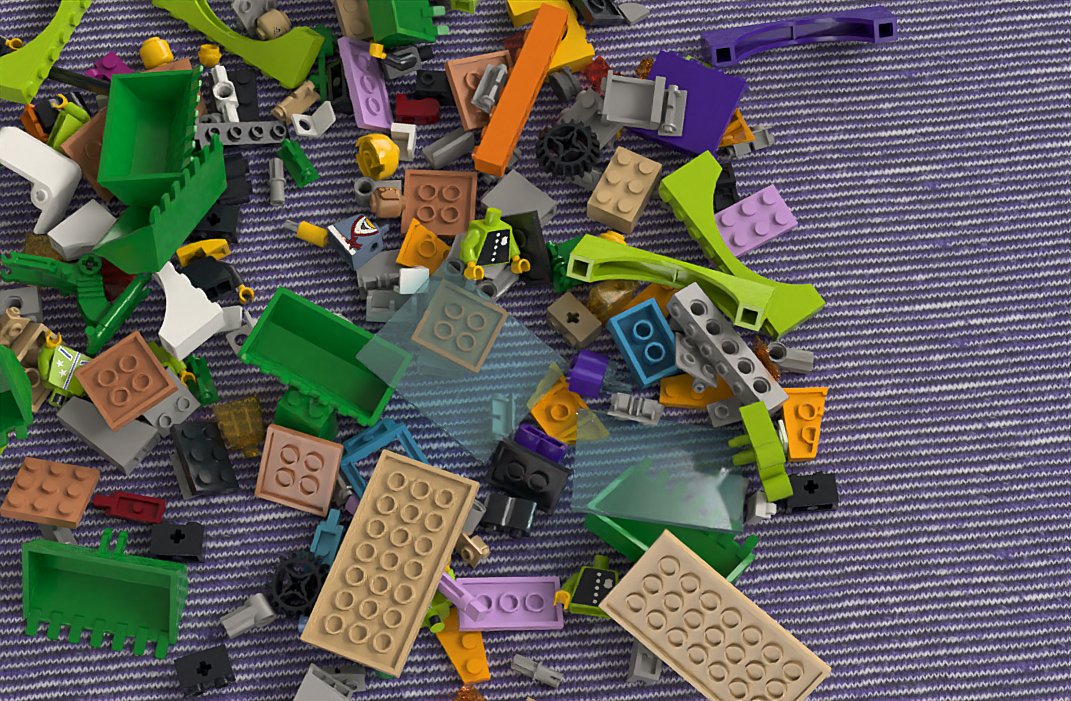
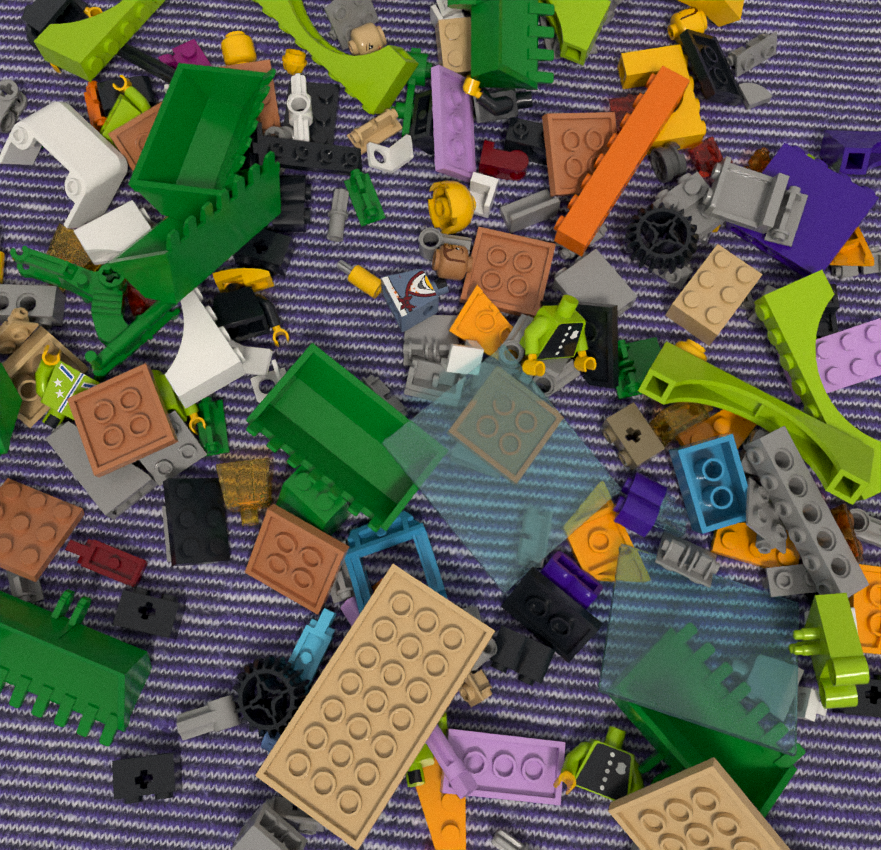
camera: 10 degrees right, 10 degrees up
light grey hinge [471,63,508,114] -> none

